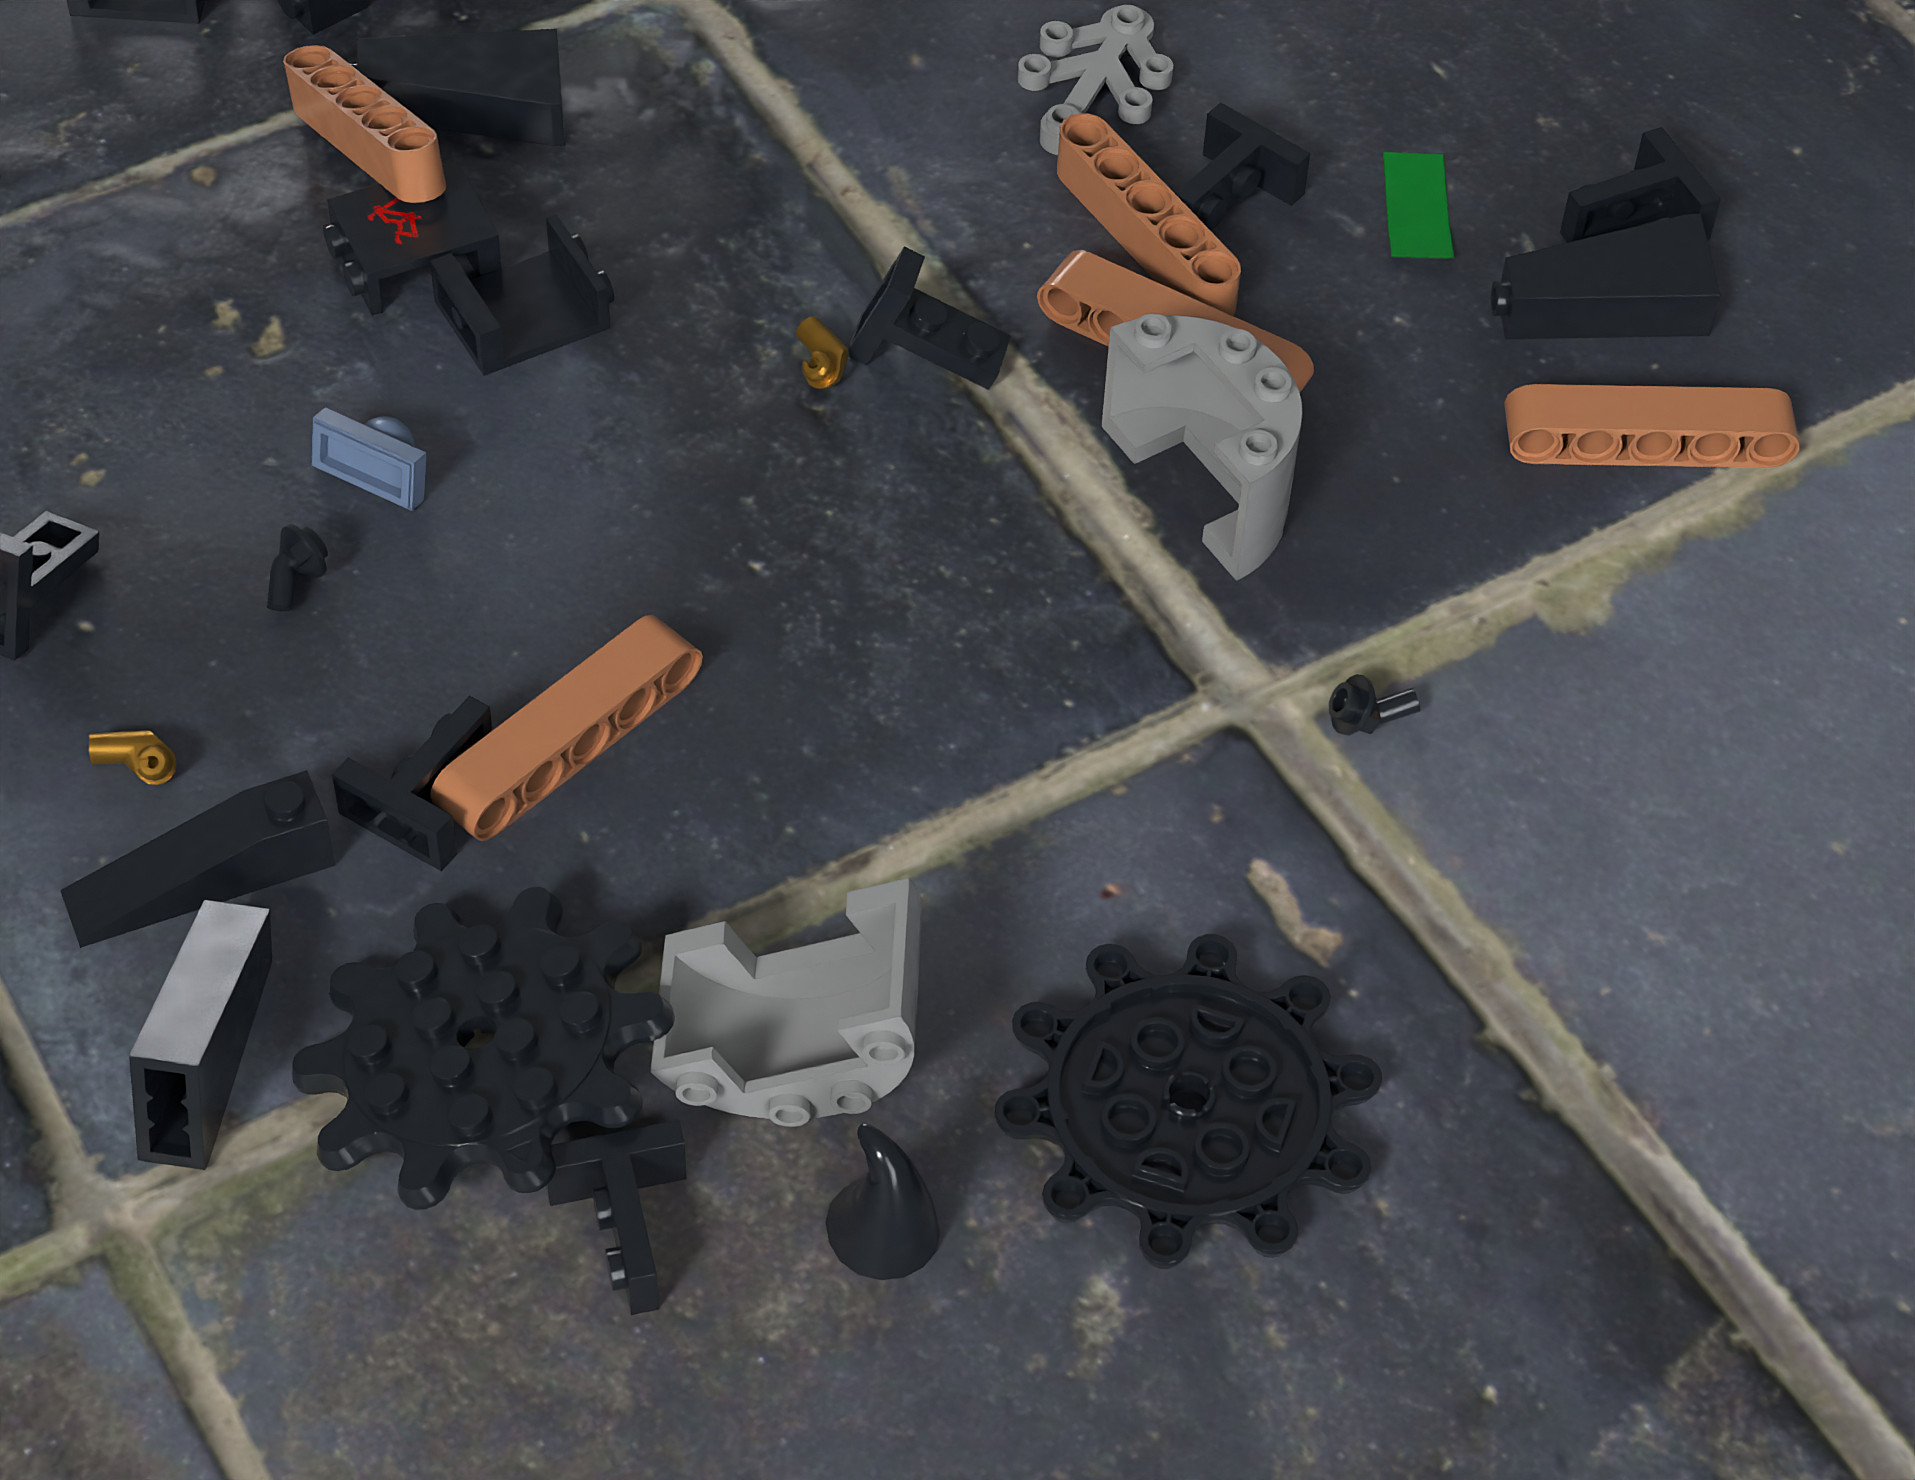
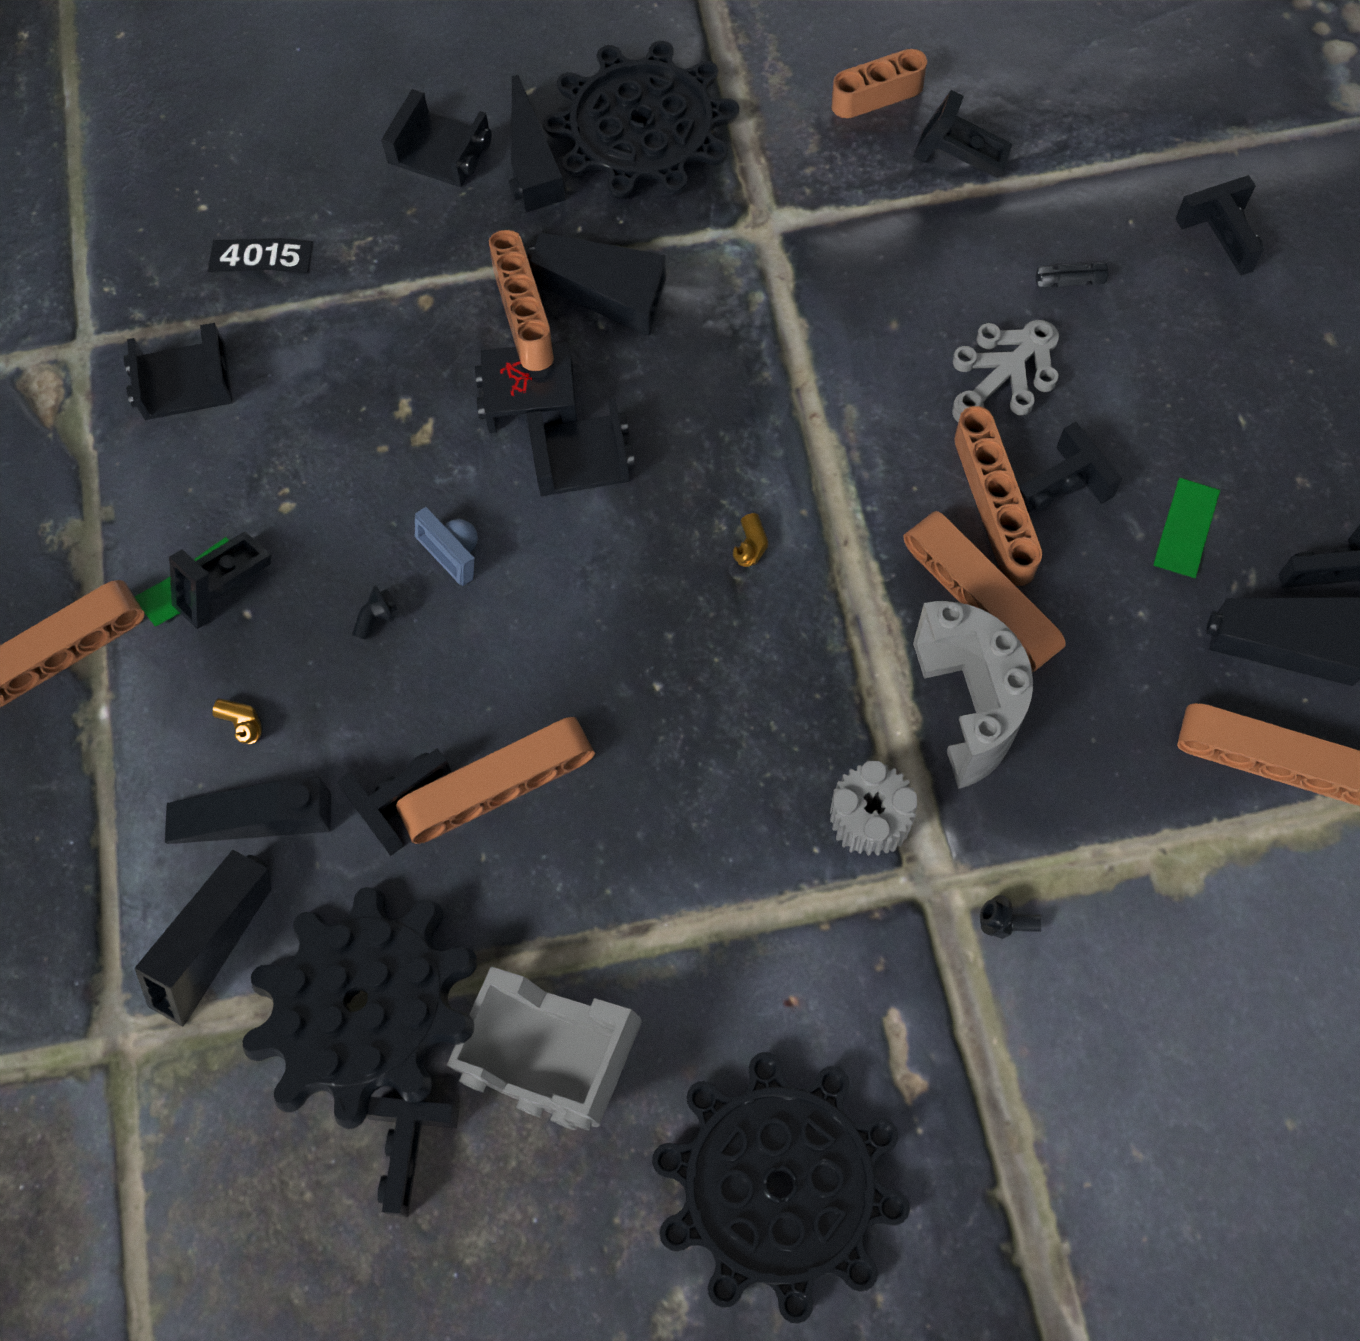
camera: 25 degrees right, 15 degrees up
black hat [825,1123,940,1280] -> none
black bracket [848,246,1011,390] -> none
none -> light grey brick [830,761,917,855]

